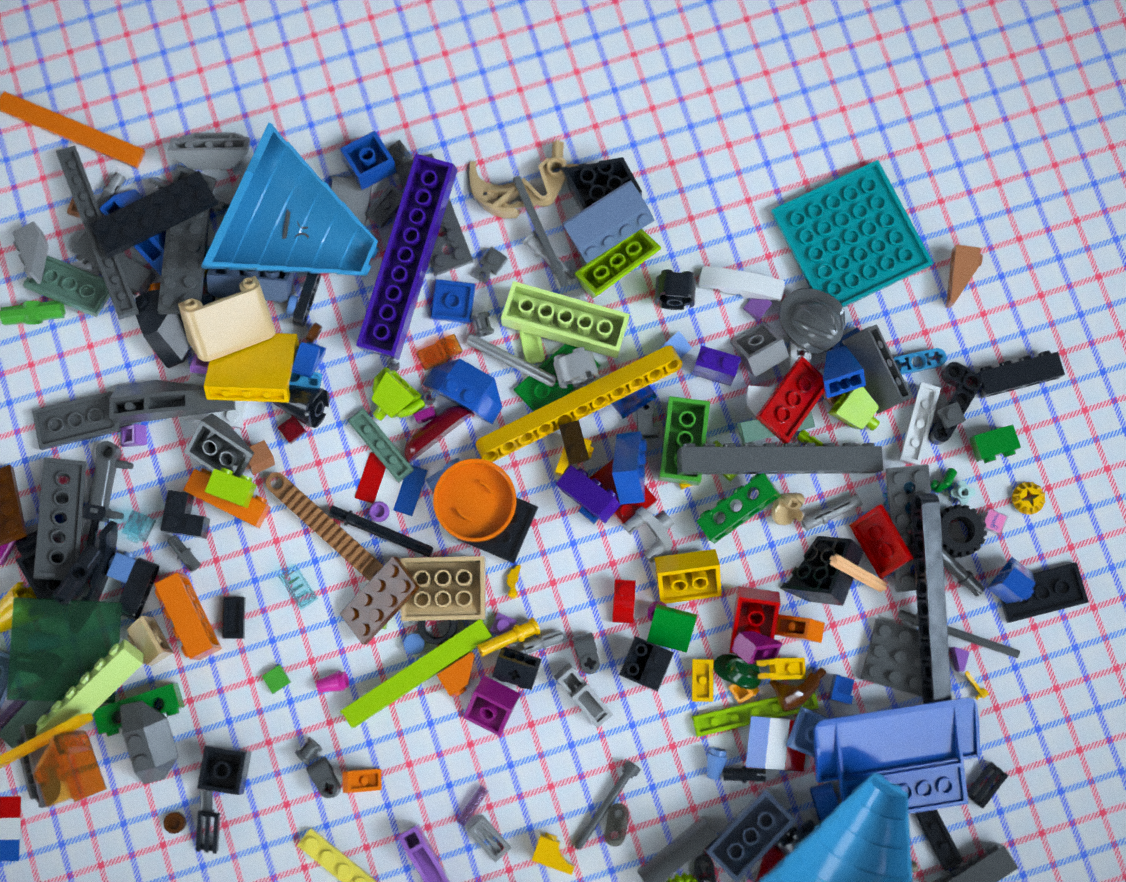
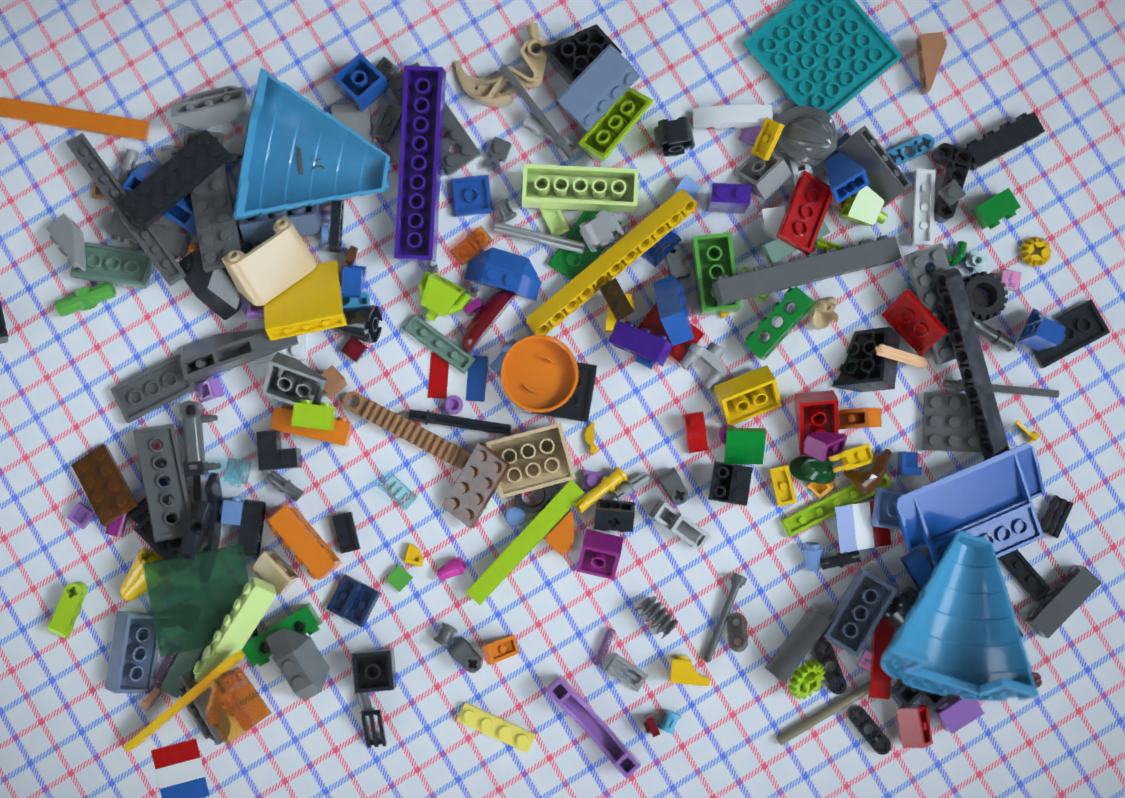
camera: 15 degrees left, 5 degrees up
reddish brown tile [163,812,186,834] -> none
light grey pin [801,494,862,531] -> none
medium lavender slope [950,647,970,672] -> none
none -> dark blue slope [326,574,381,627]
none -> yellow tile [403,543,423,567]
none -> dark grey piece [635,596,678,639]
none -> yellow plate [750,117,785,161]

